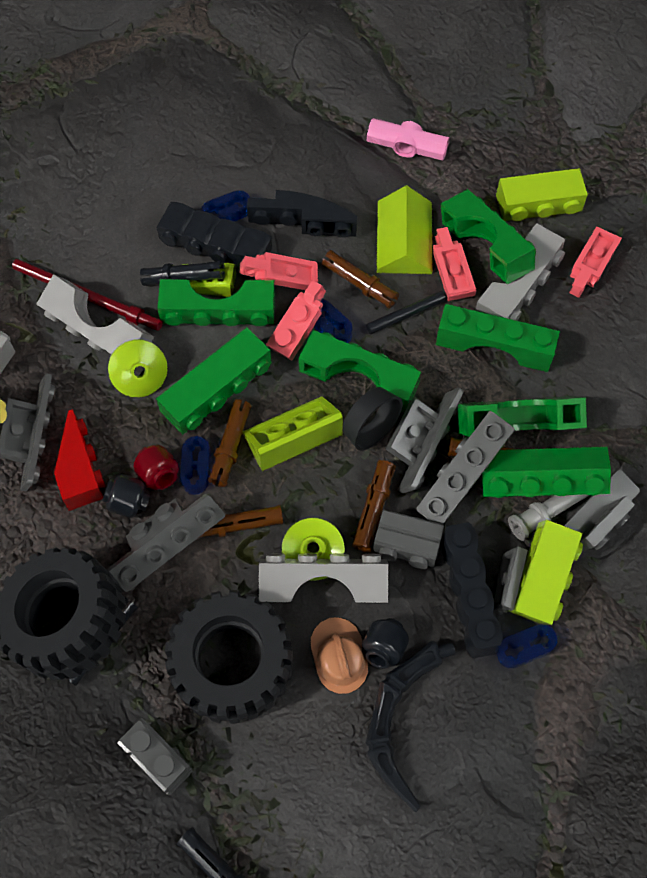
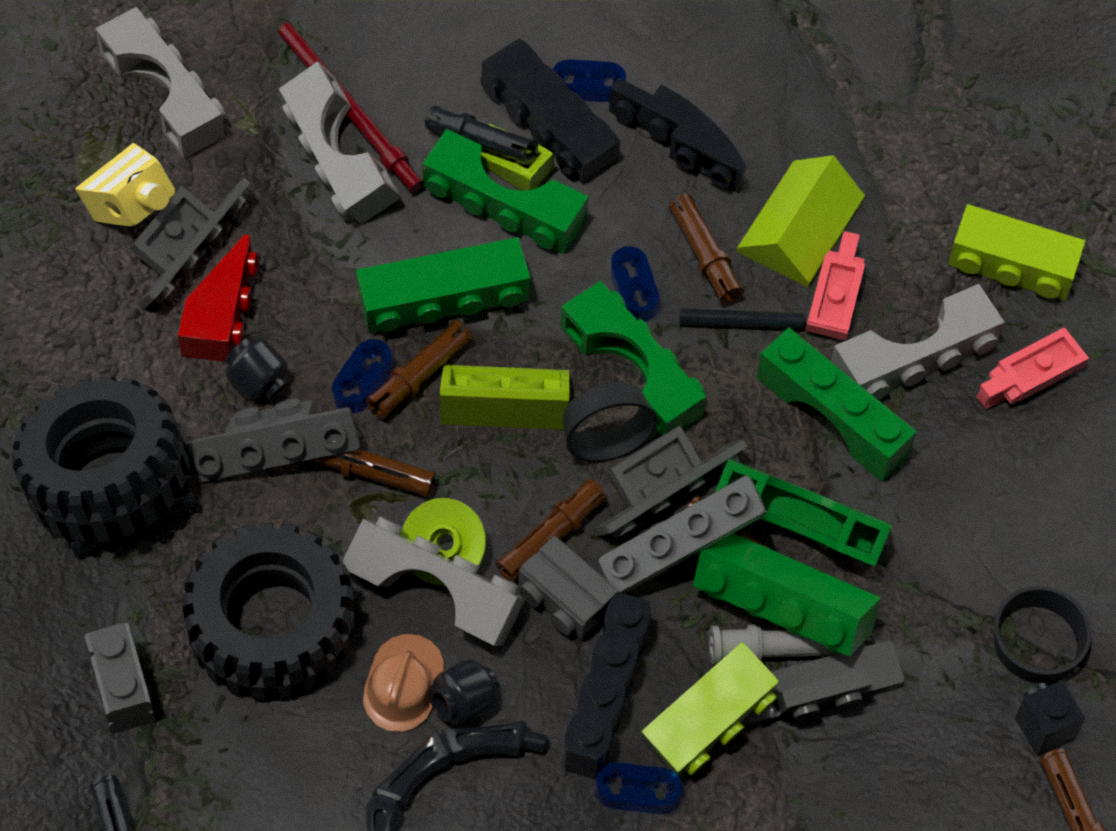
camera: 25 degrees right, 5 degrees down
lime dish [108,339,167,397] -> none
dark red head [133,445,179,490] -> none
coral hinge [240,252,318,290] -> none
coral hinge [266,281,326,361] -> none
bright pink piece [367,118,450,161] -> none
green arch [441,189,536,285] -> none
dark grey tile [493,546,528,615] -> none

